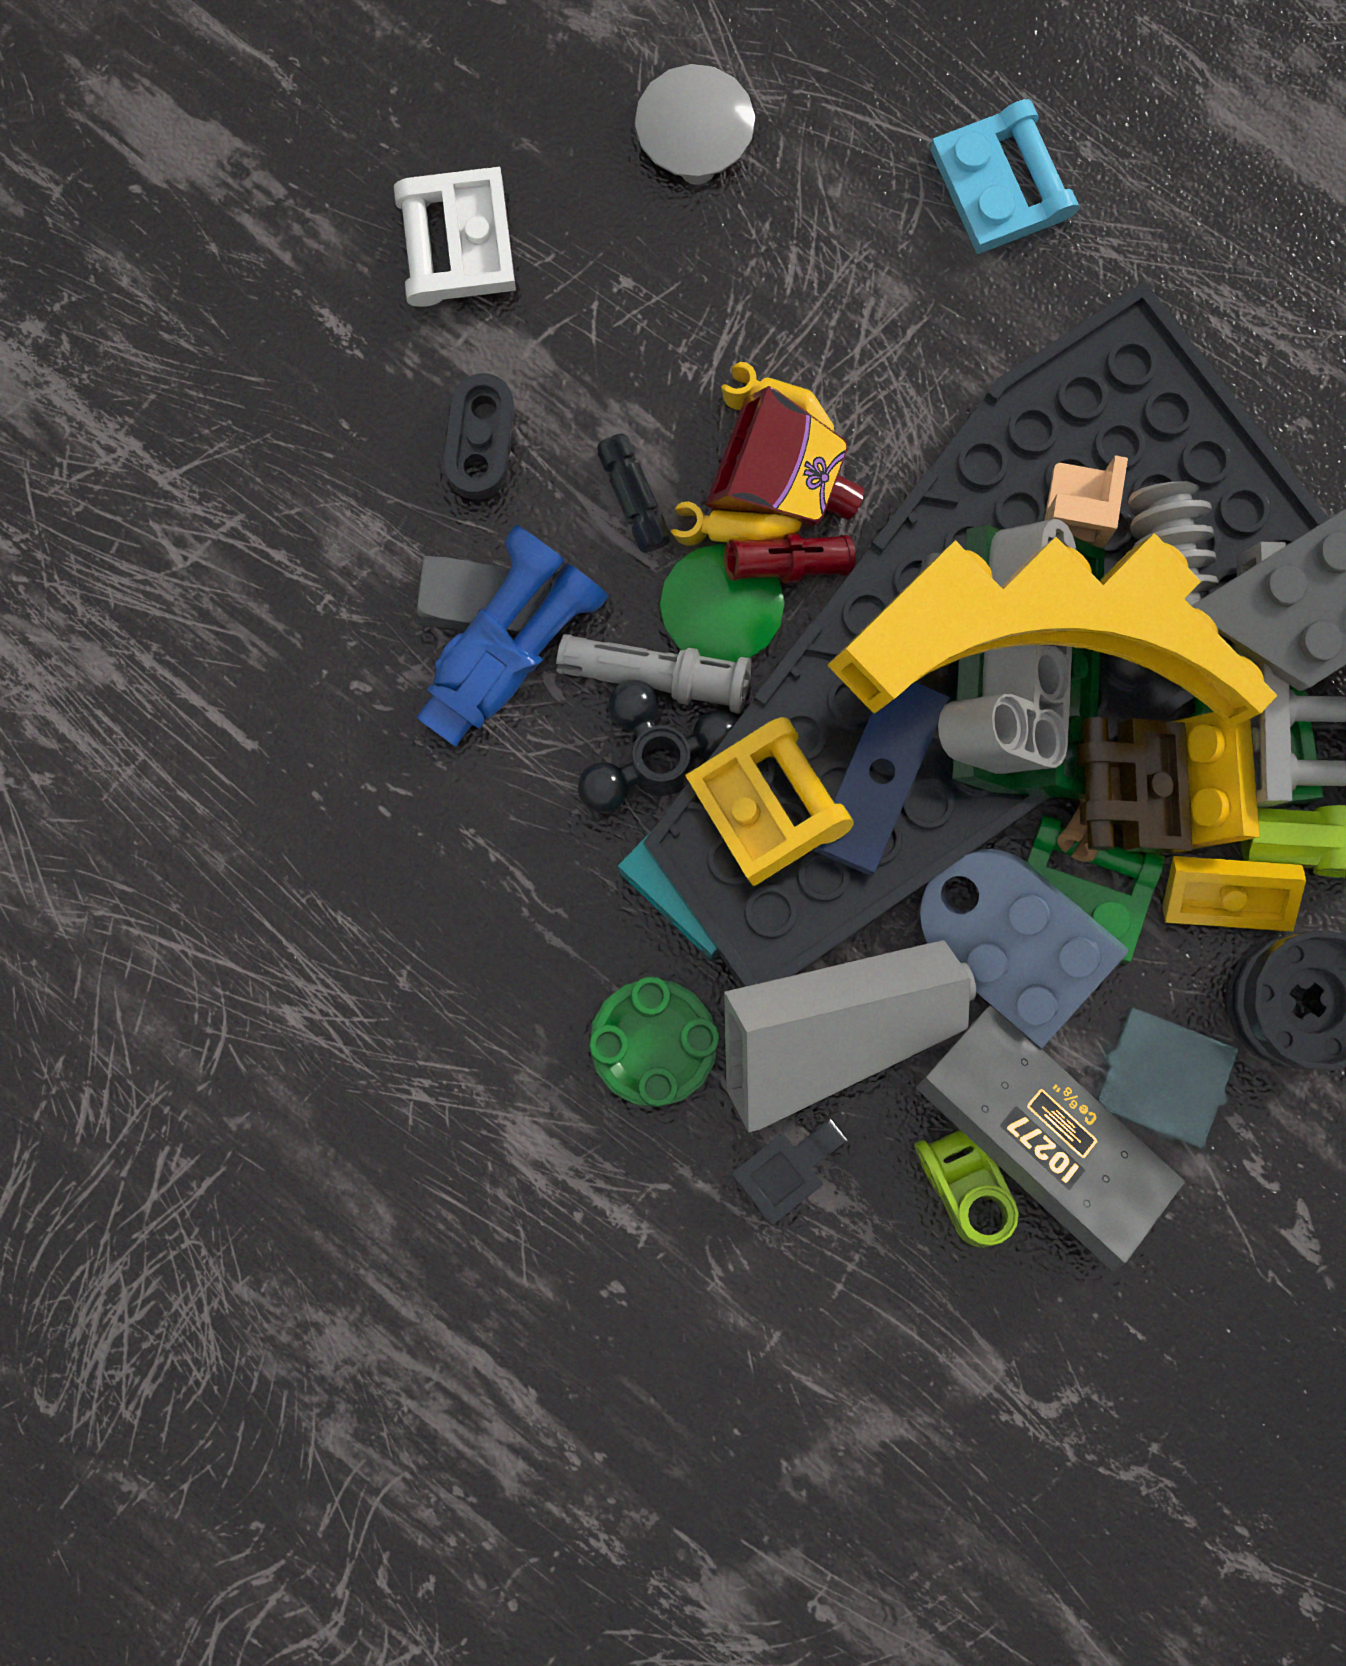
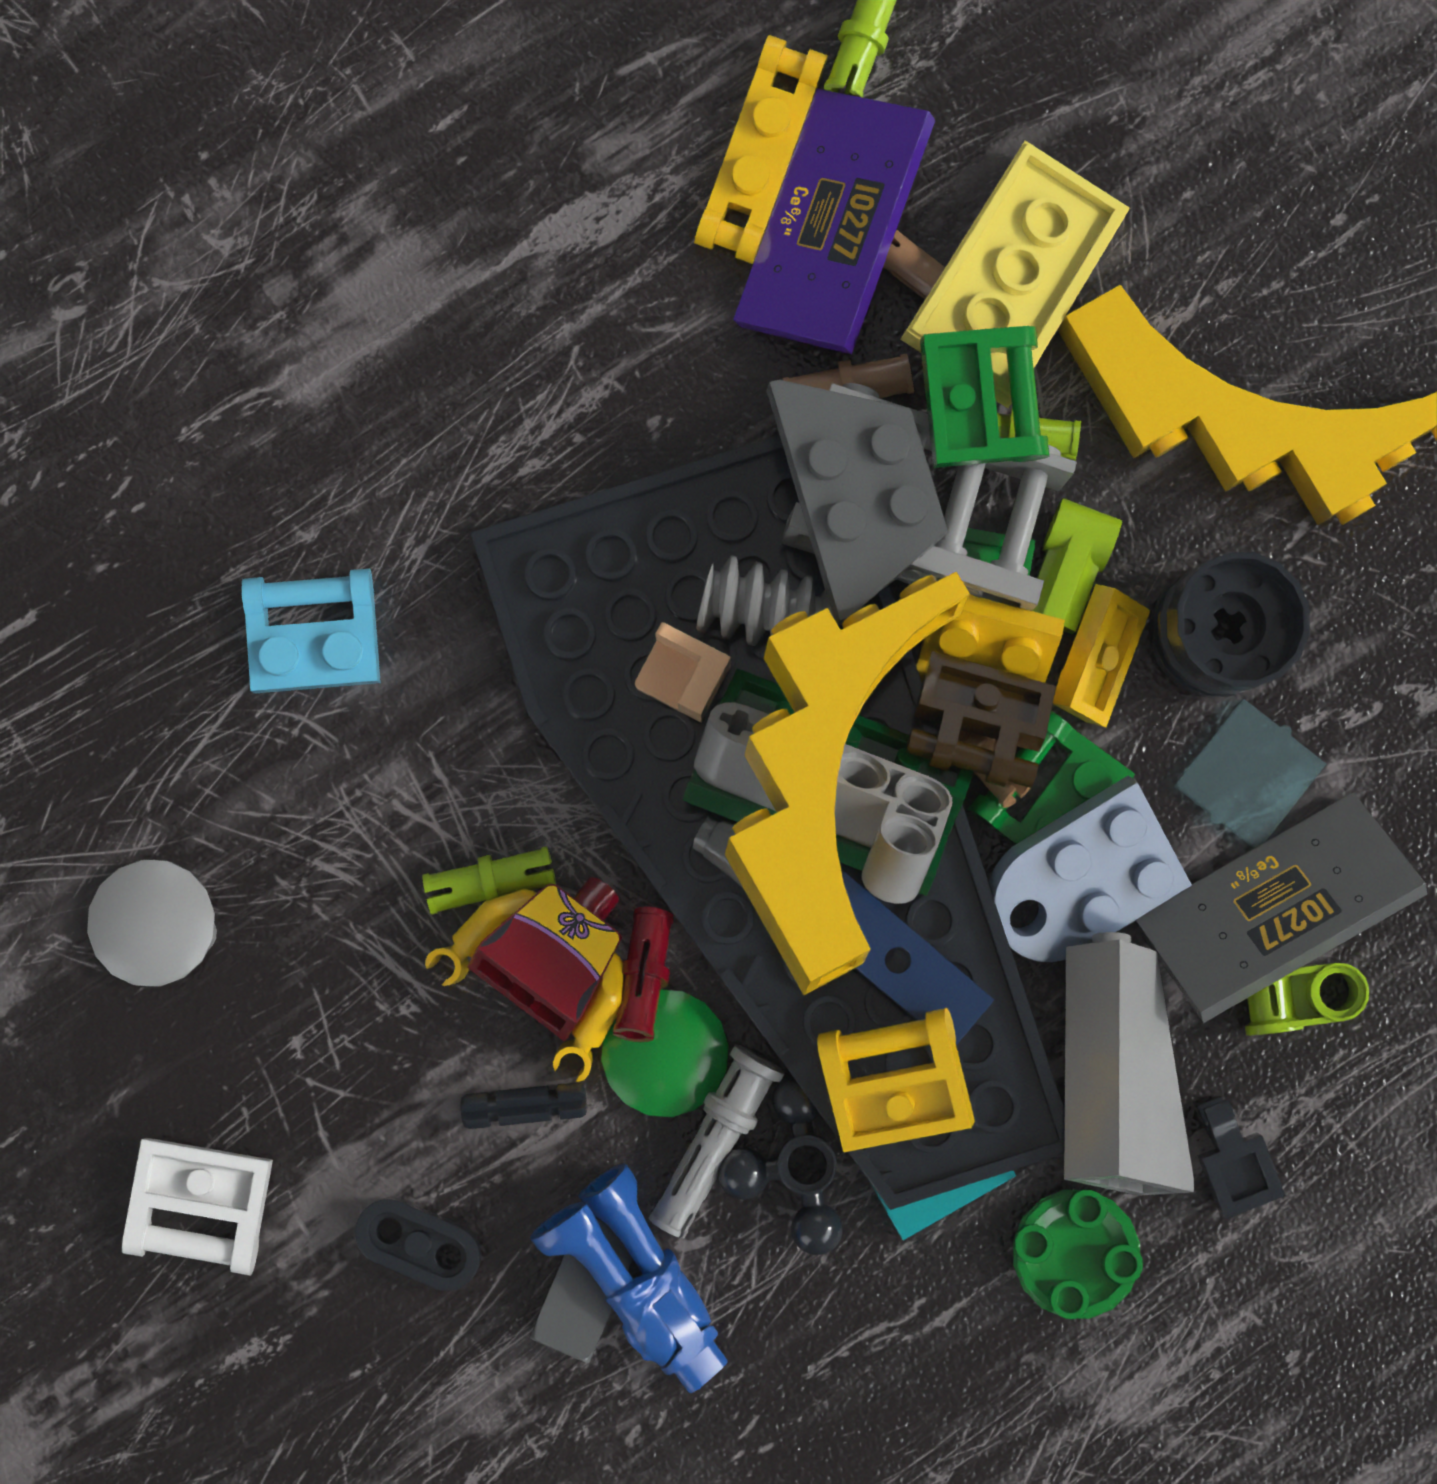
camera: 80 degrees left, 5 degrees up
none -> lime pin [422,846,556,915]

